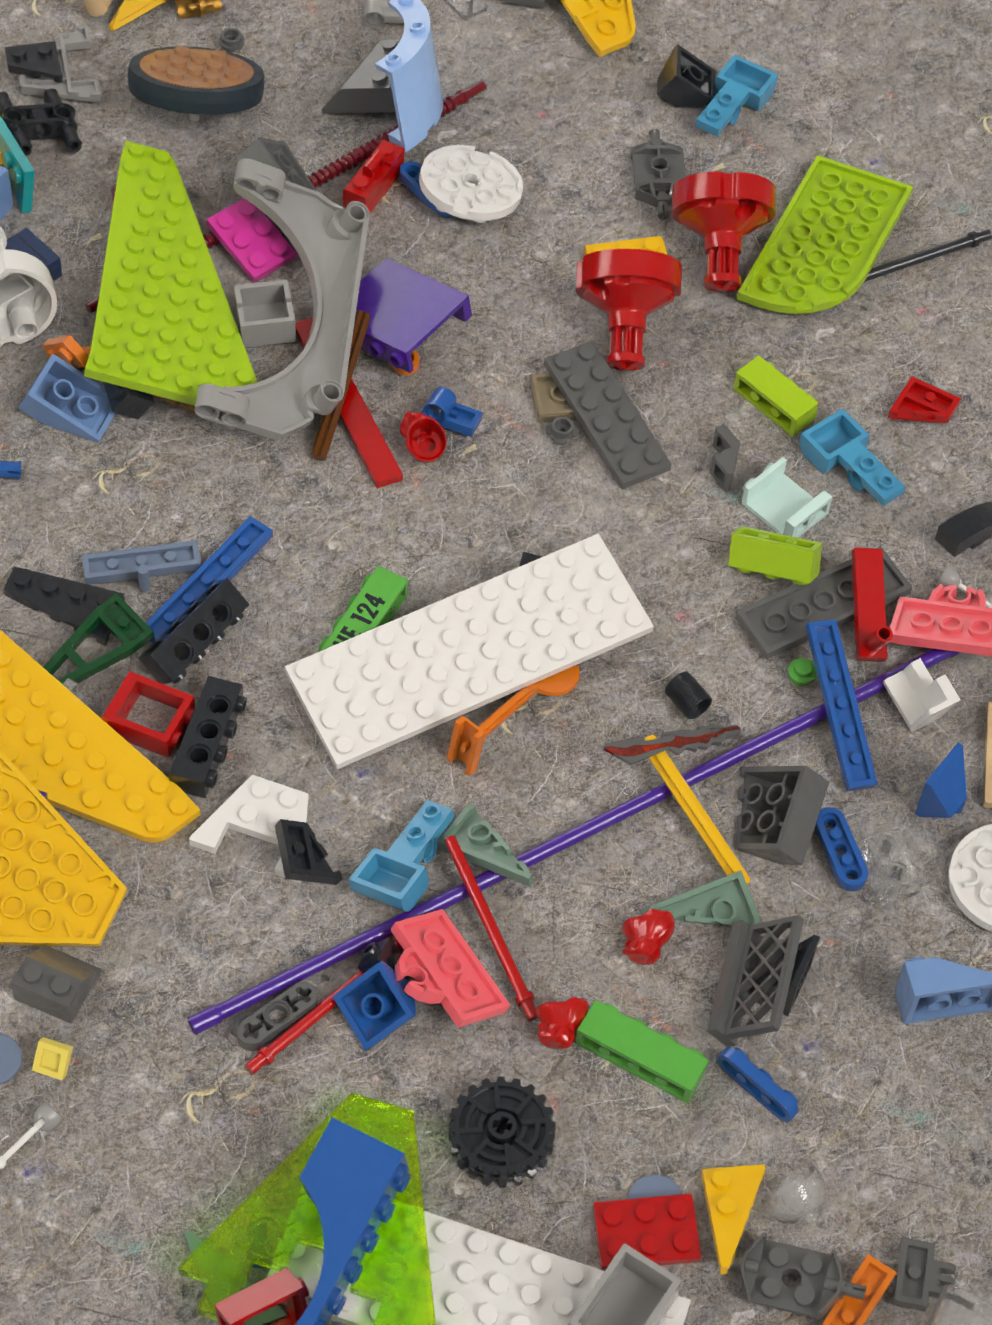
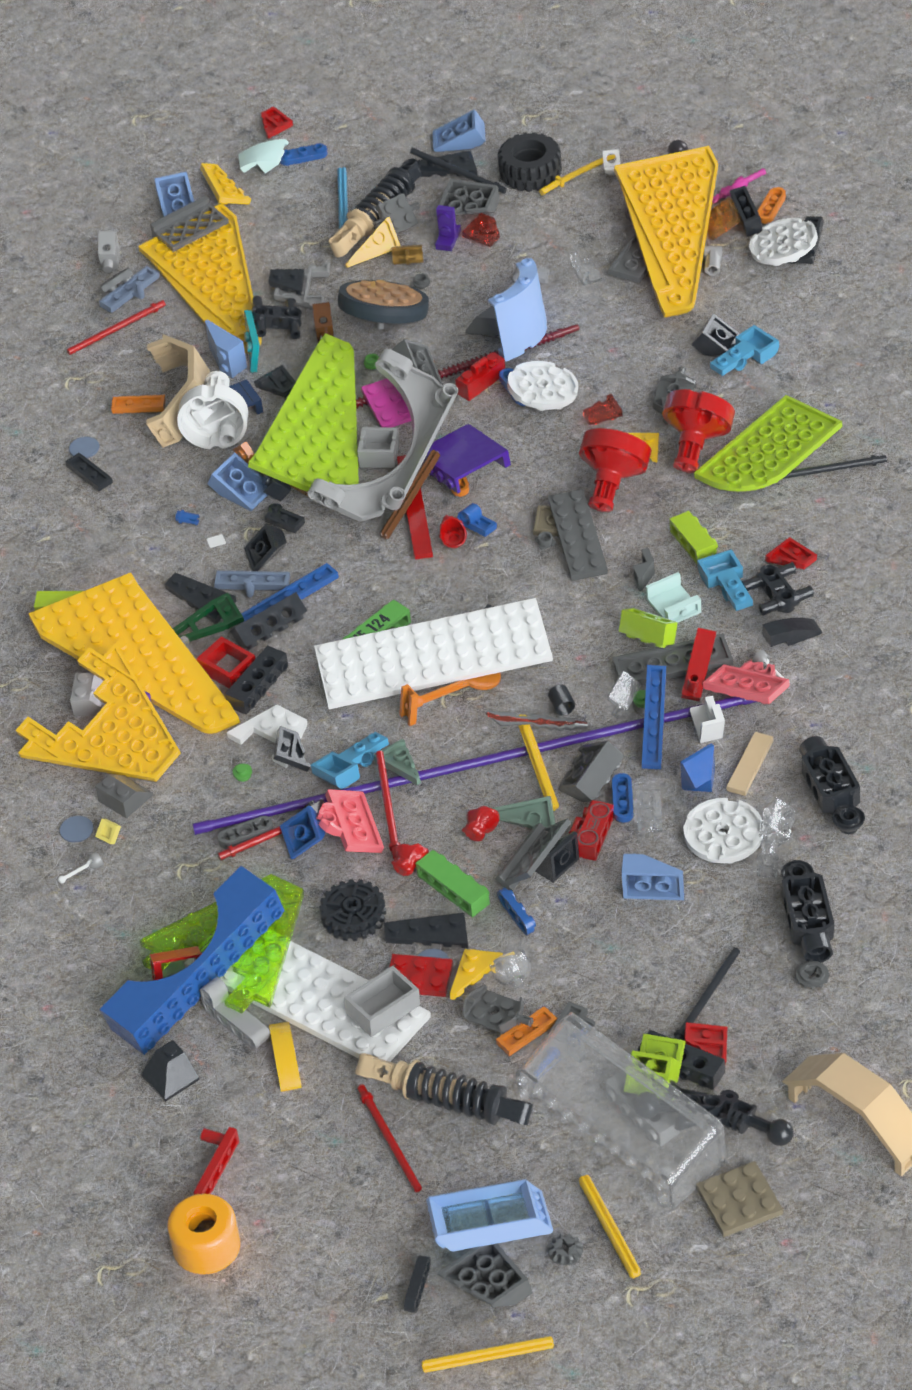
camera: 25 degrees right, 10 degrees down
none -> white sticker [207,534,226,548]
none -> bright green plate [233,763,252,782]
none -> black slope [244,523,287,571]
none -> black wing [254,365,296,397]
none -> black hinge [264,503,305,534]
none -> reddish brown torso [312,302,334,343]
none -> bright green plate [364,354,379,370]
none -> black wing [384,912,469,949]
none -> red piece [569,800,614,861]
none -> clear red wing [583,394,623,425]
none -> clear panel [607,671,642,719]
none -> black piece [741,562,814,616]

